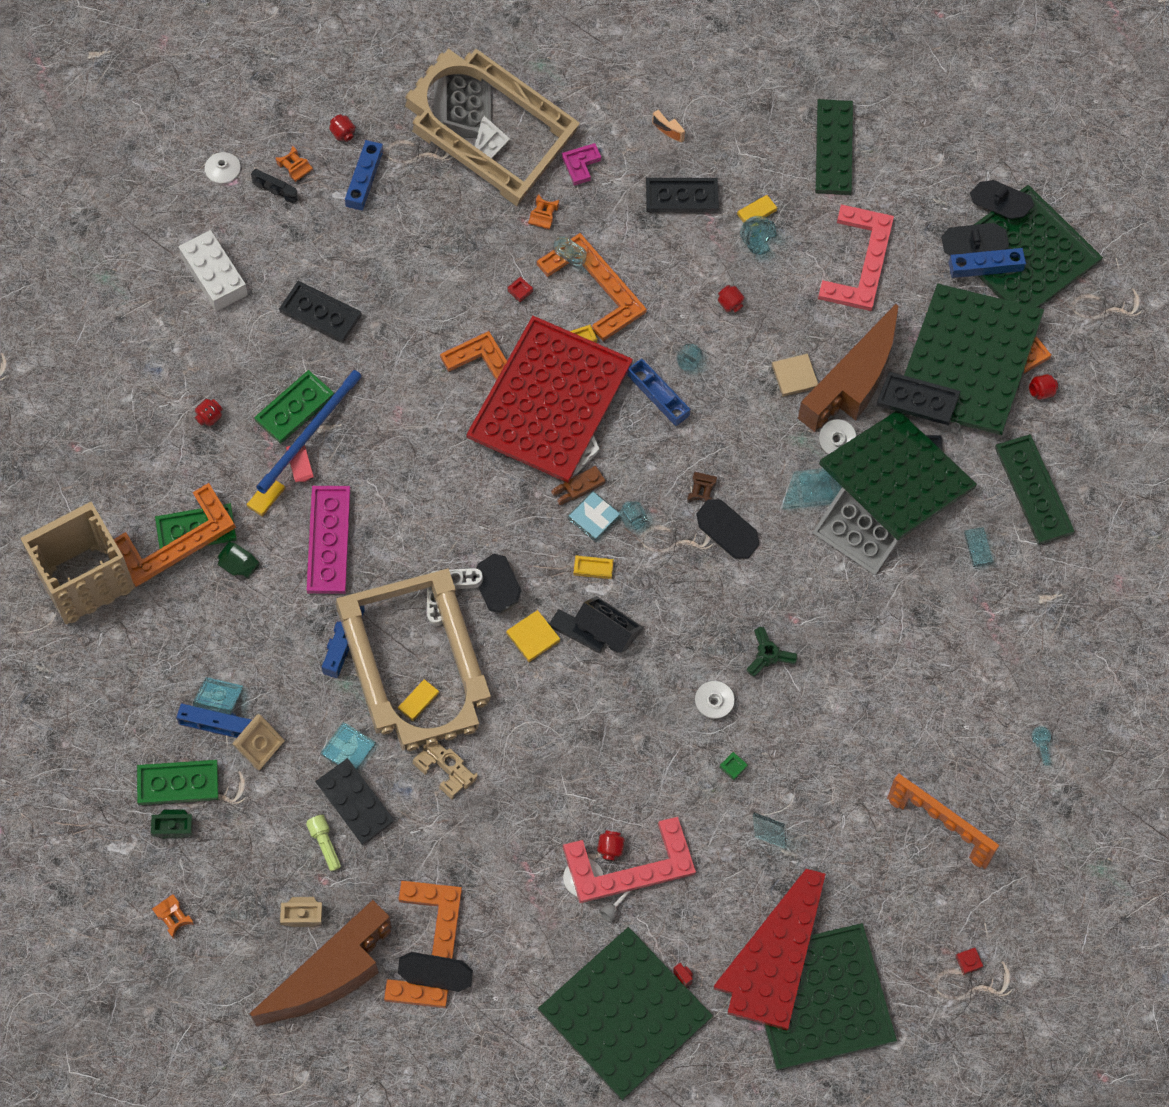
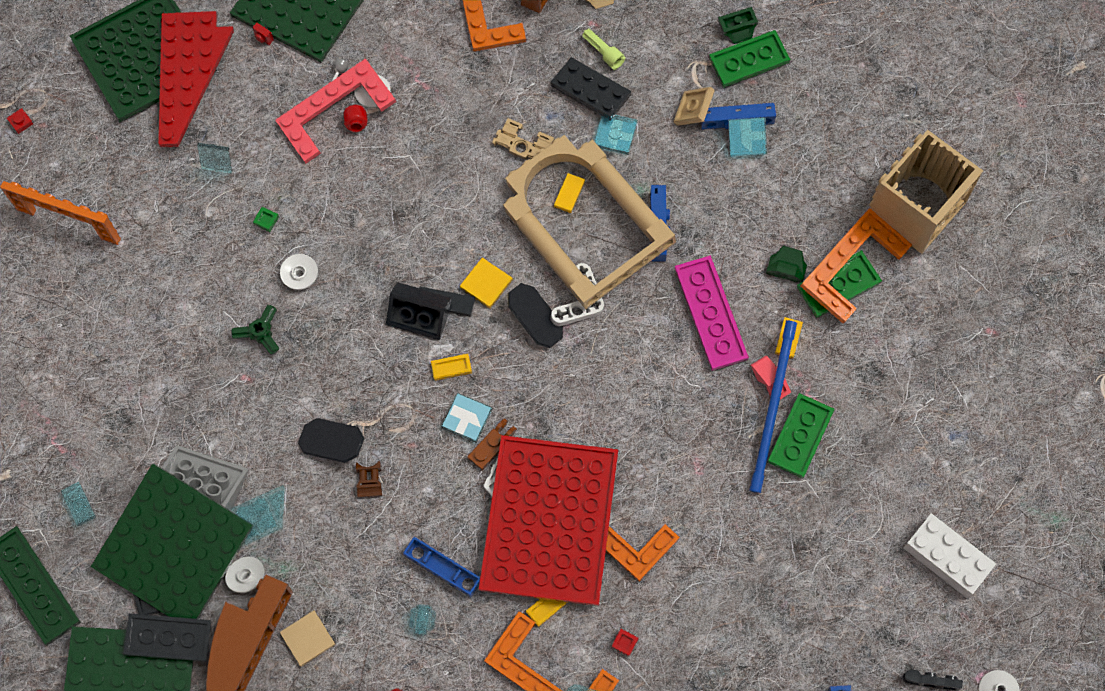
camera: 165 degrees right, 5 degrees up
red head [194,399,223,427] -> none
black plate [279,281,362,343] -> none
clear light blue head [619,501,647,530] -> none

